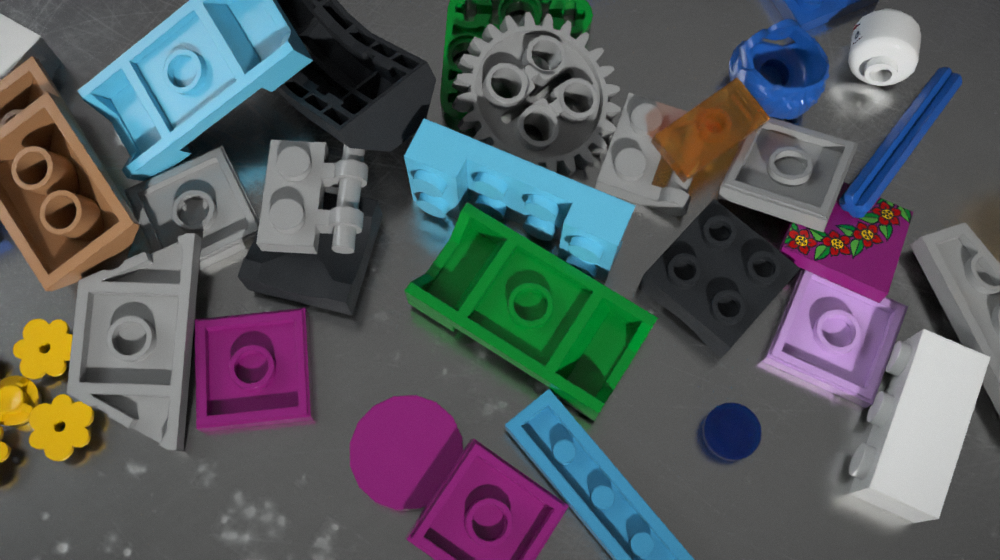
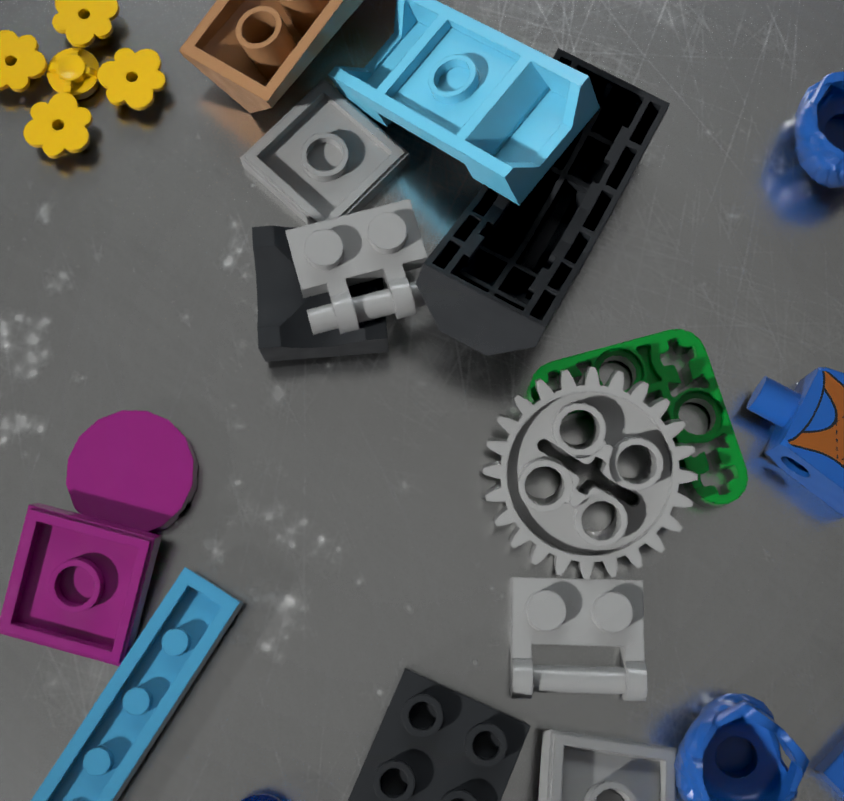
camera: 70 degrees right, 5 degrees up
light grey wing [66,233,201,451] -> none
magenta tile [195,308,314,432] -> none
medium azure piece [404,118,636,282] -> none
green piece [404,202,658,421] -> none
clear orange plate [651,77,771,183] -> none

